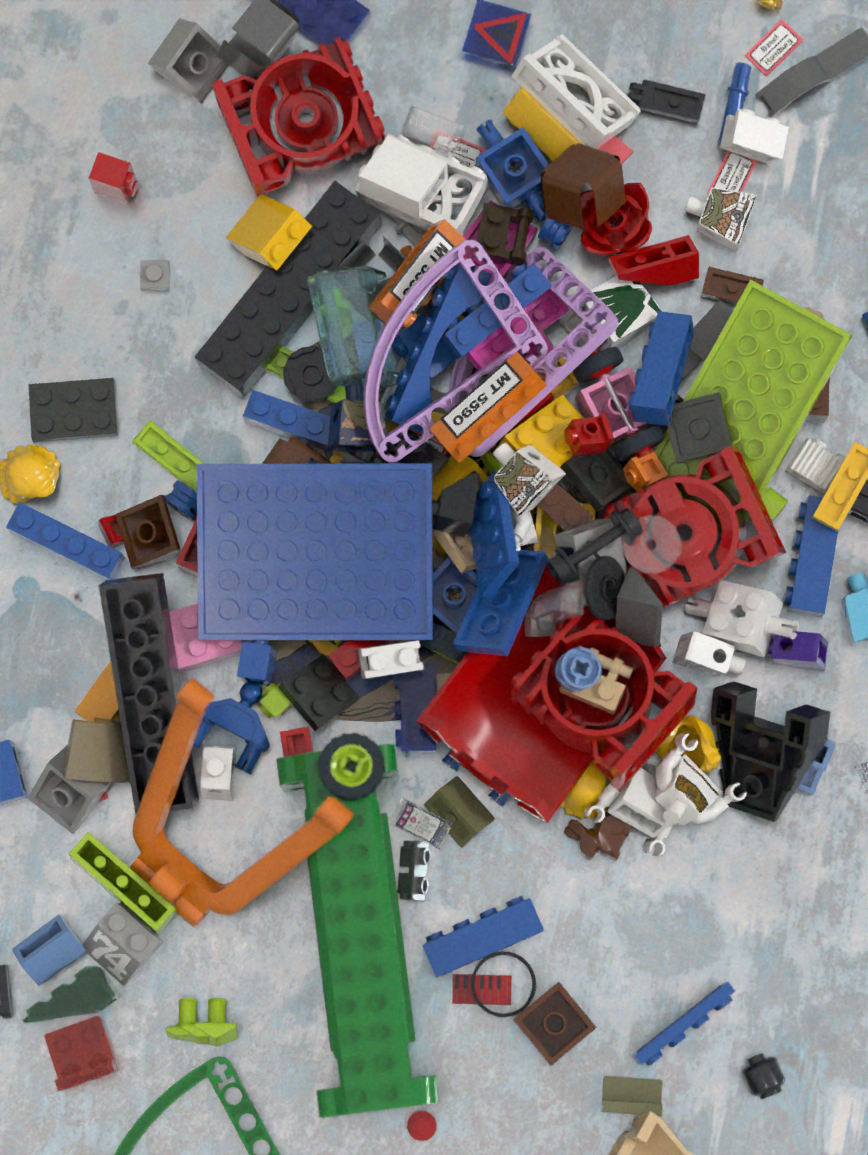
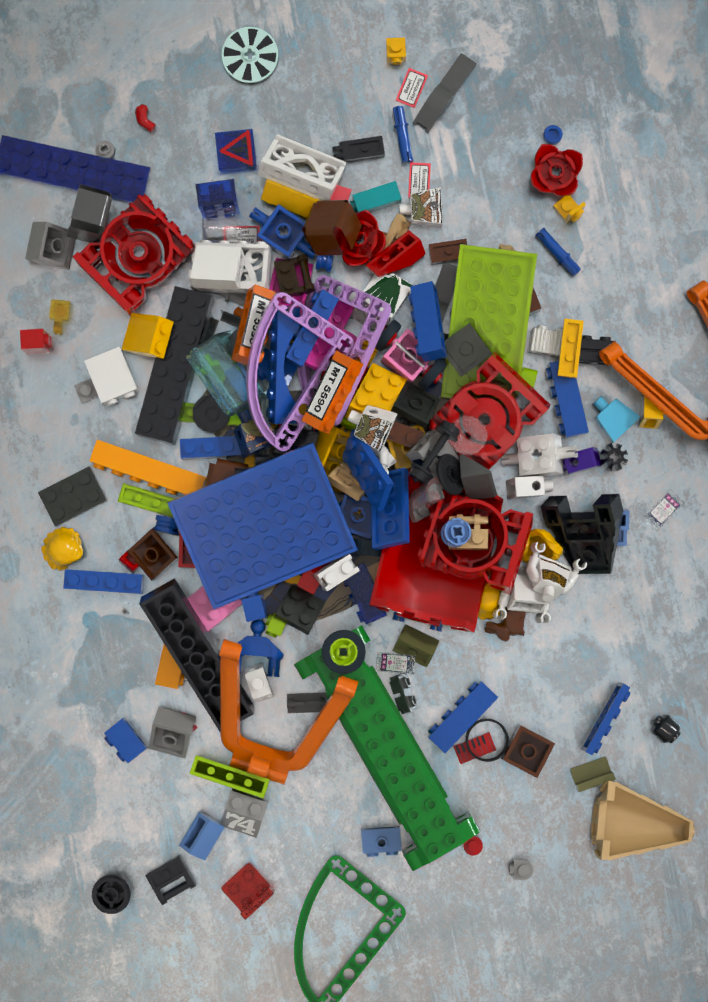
camera: 30 degrees left, 5 degrees up
clear green slope [23,965,122,1024] -> none
dark tan slope [62,717,130,783] -> none
lime connector [166,998,238,1047] -> none
red brick [279,726,314,757] -> none
black slope [432,473,479,537] -> none
red brick [564,413,614,456] -> none
orange bracket [623,451,668,492] -> none
white brick [720,109,789,164] -> none
none -> clear yellow plate [49,299,71,335]
none -> white brick [84,346,139,406]
none -> light orange brick [89,440,207,495]
none -> clear blue brick [195,179,240,221]
none -> dark grey hinge [287,692,326,713]
none -> teal brick [350,181,402,213]
none -> medium blue brick [361,826,402,857]
none -> tan plate [383,213,411,250]
none -> black piece [600,443,628,471]

